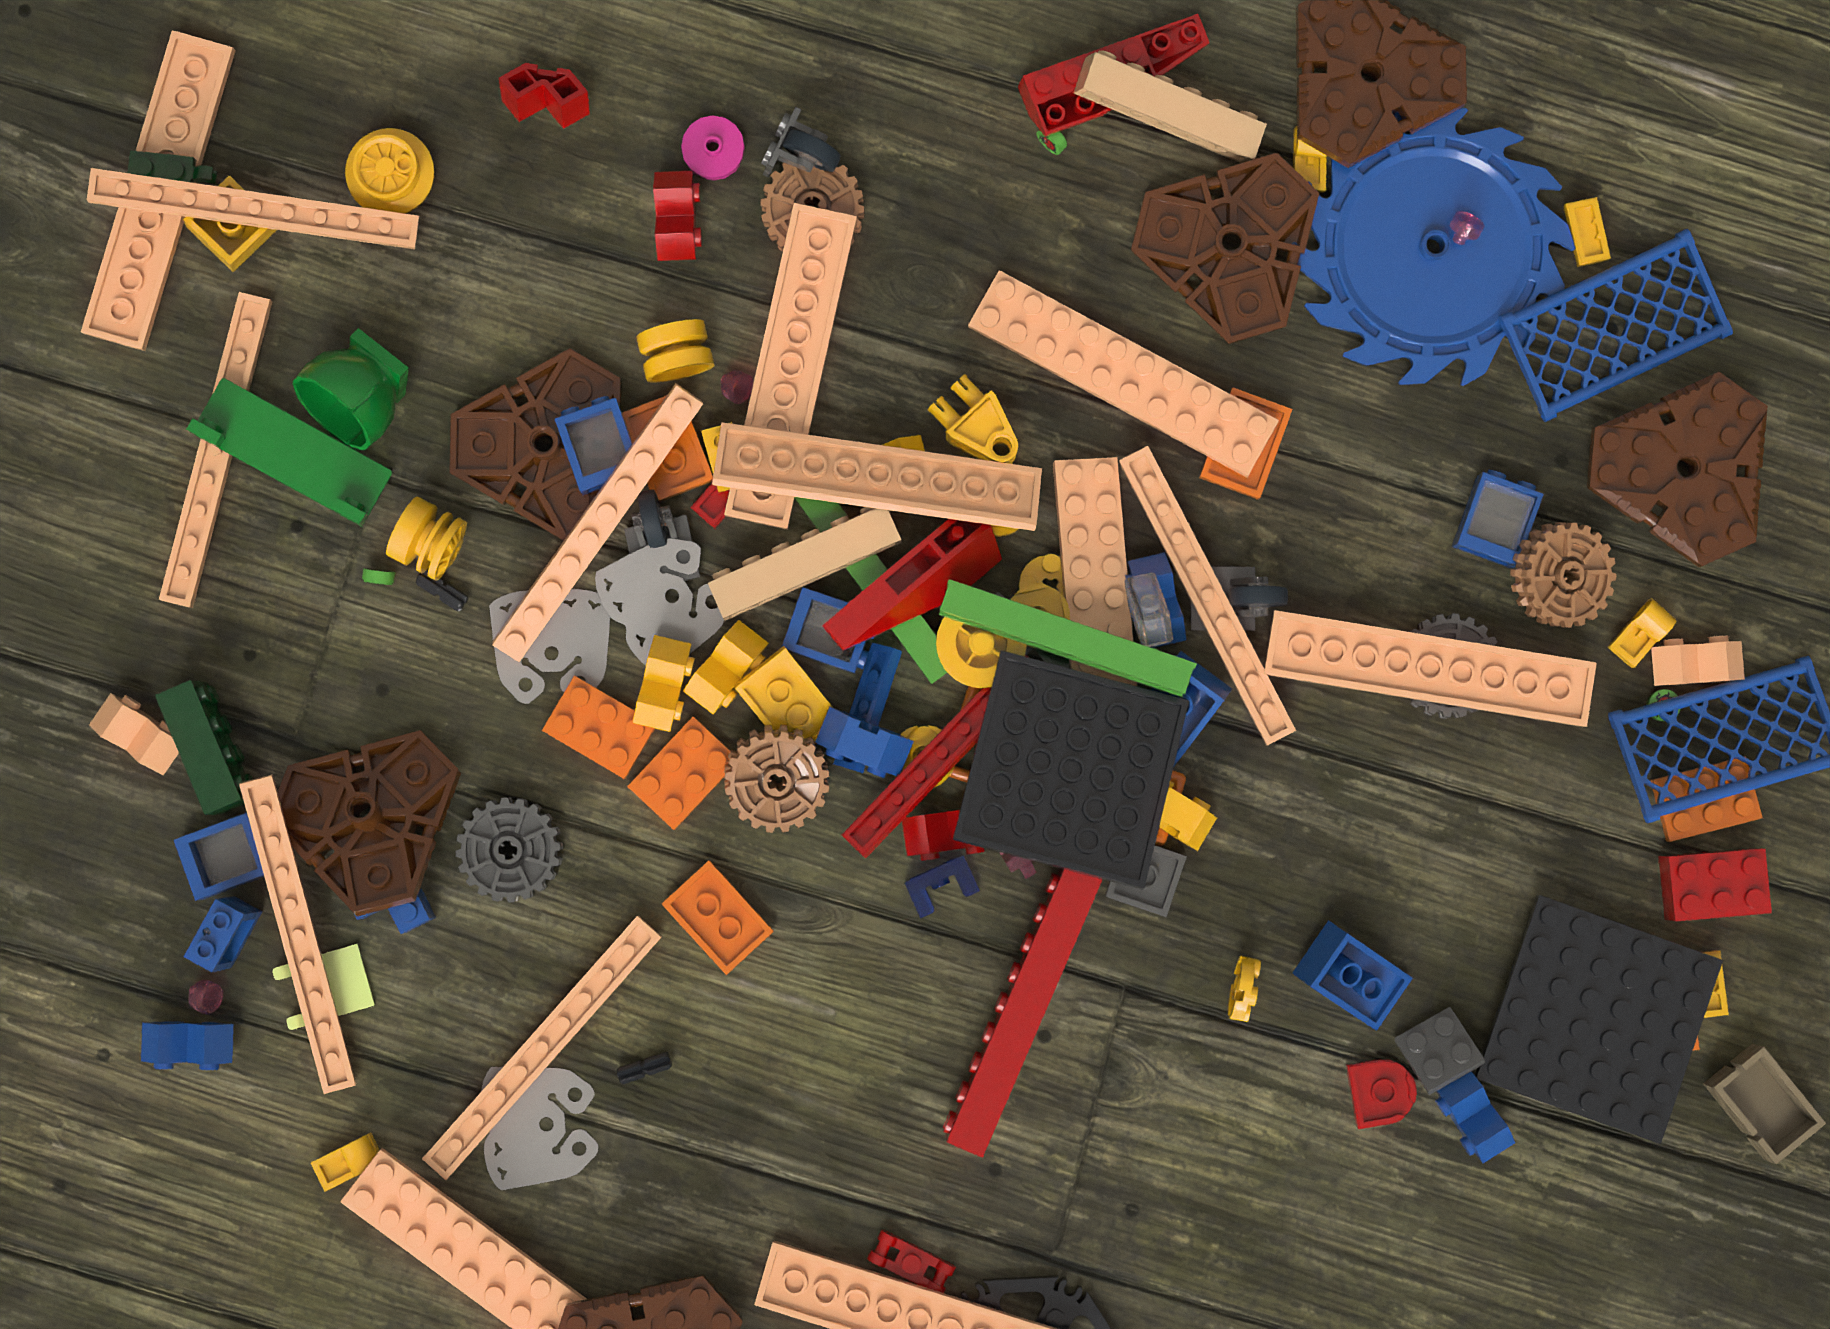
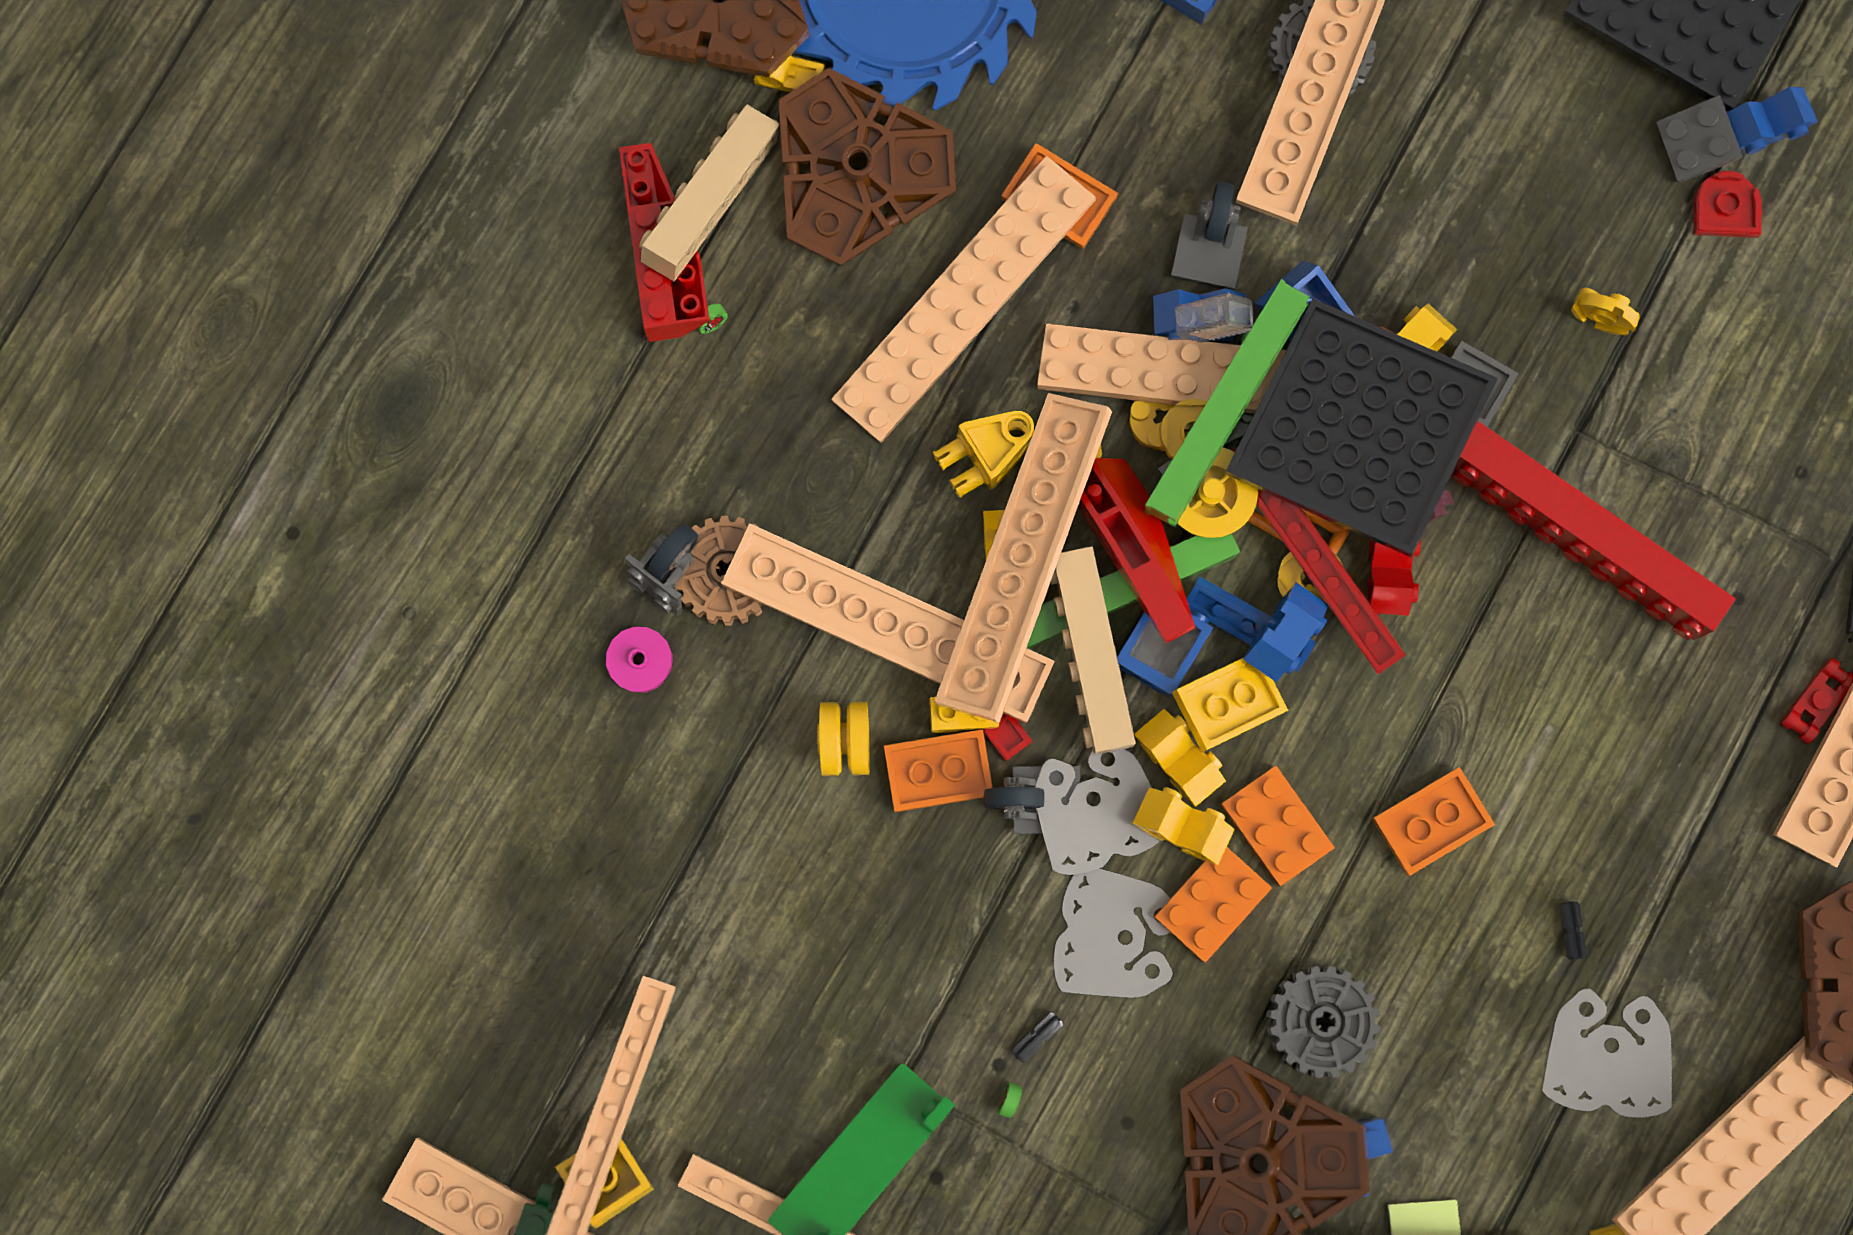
camera: 75 degrees left, 5 degrees down
green plate [292,328,409,450] -> none
yellow wheel [345,128,434,214] -> none
yellow wheel [386,496,467,581] -> none
light nougat plate [422,915,662,1180] -> none
reddish brown plate [450,348,622,541] -> none
light nougat plate [492,383,703,662] -> none
red brick [499,63,590,129] -> none
window [555,396,633,495] -> none
red brick [653,171,702,261] -> none
clear pink tile [721,369,754,404] -> none
medium nougat piece [724,724,829,833] -> none
clear blue panel [904,854,980,918] -> none
light nougat plate [1119,446,1296,746] -> none
blue slope [1292,920,1413,1031] -> none

